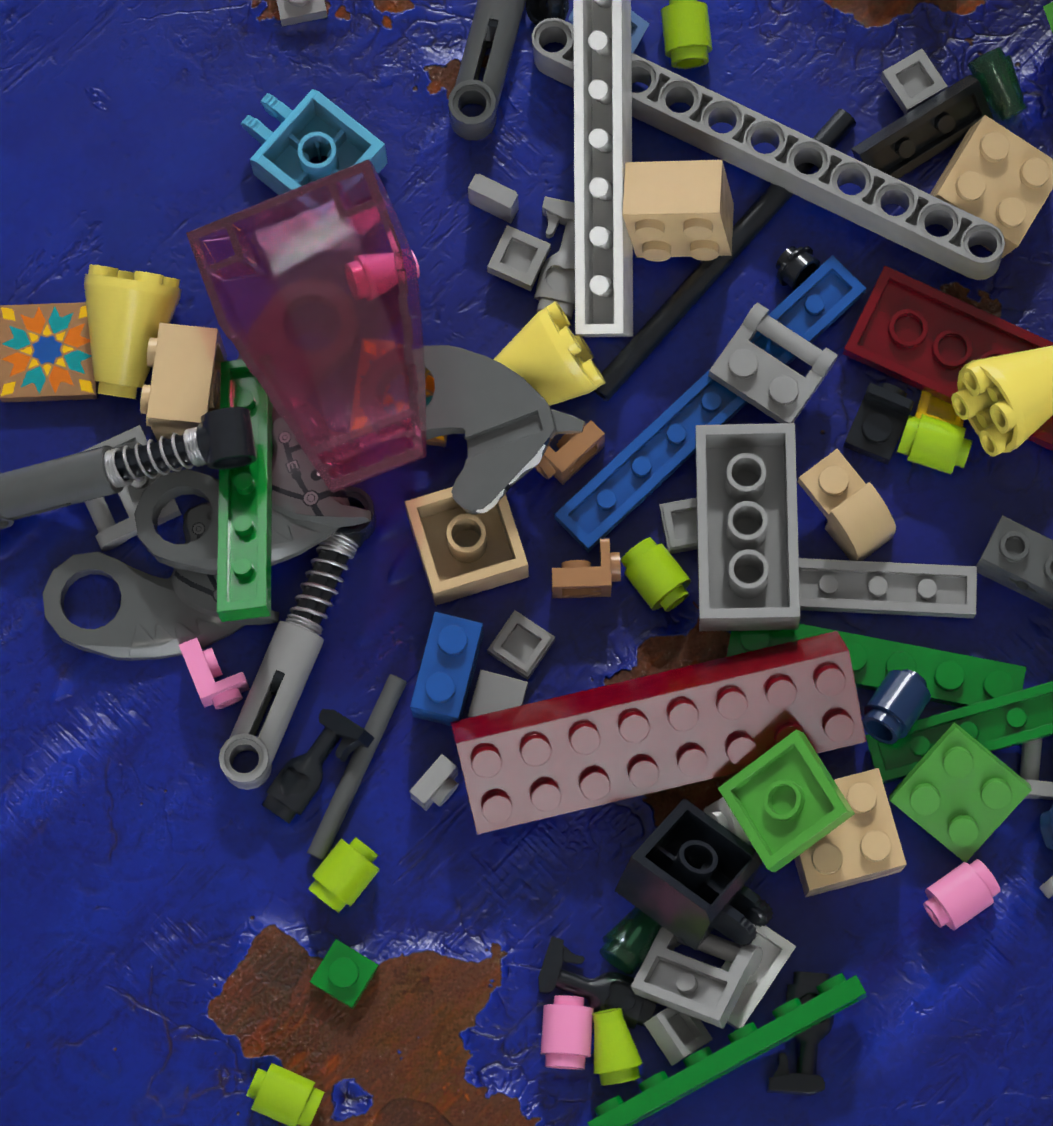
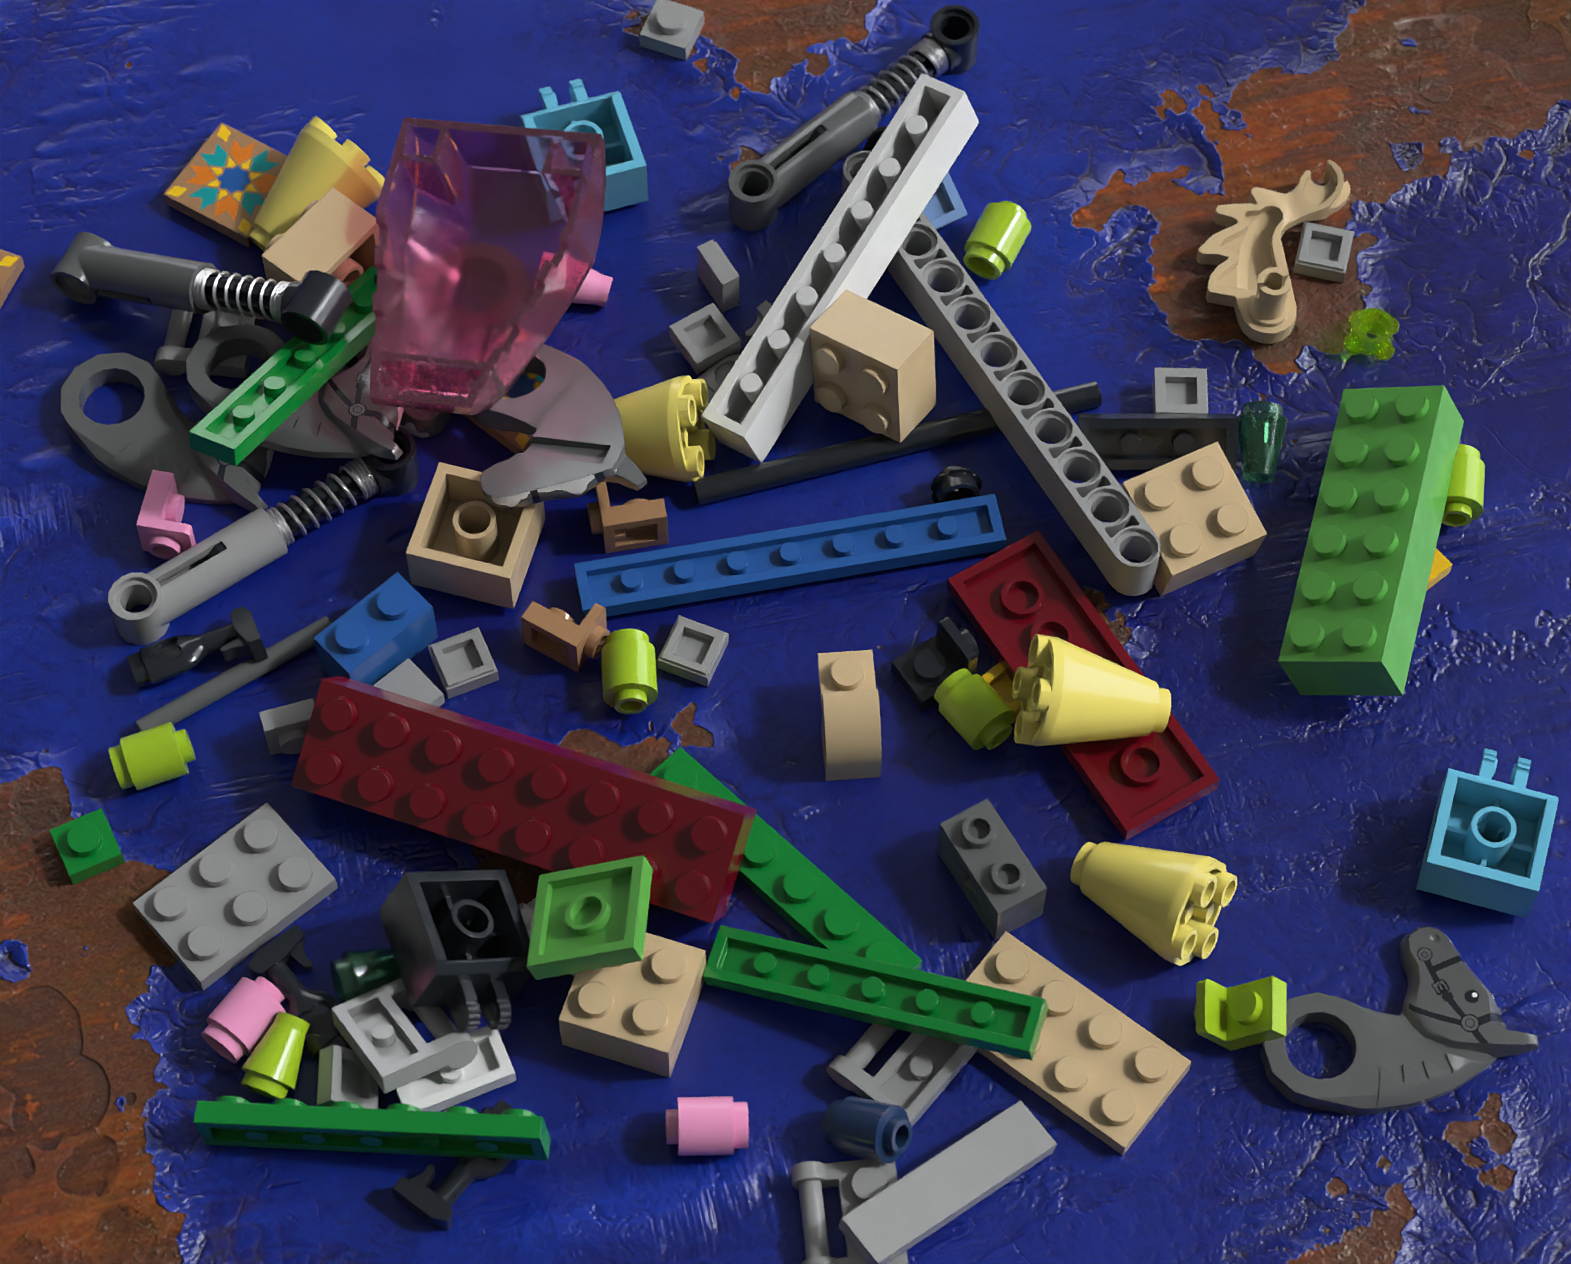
camera: 30 degrees right, 15 degrees down
light grey brick [695,423,800,631] -> none
light grey plate [708,302,838,423] -> none
light grey plate [799,558,977,618] -> none
dark blue brick [862,669,931,744] -> none
bright green plate [889,722,1032,862] -> none
none -> light grey plate [133,803,338,990]

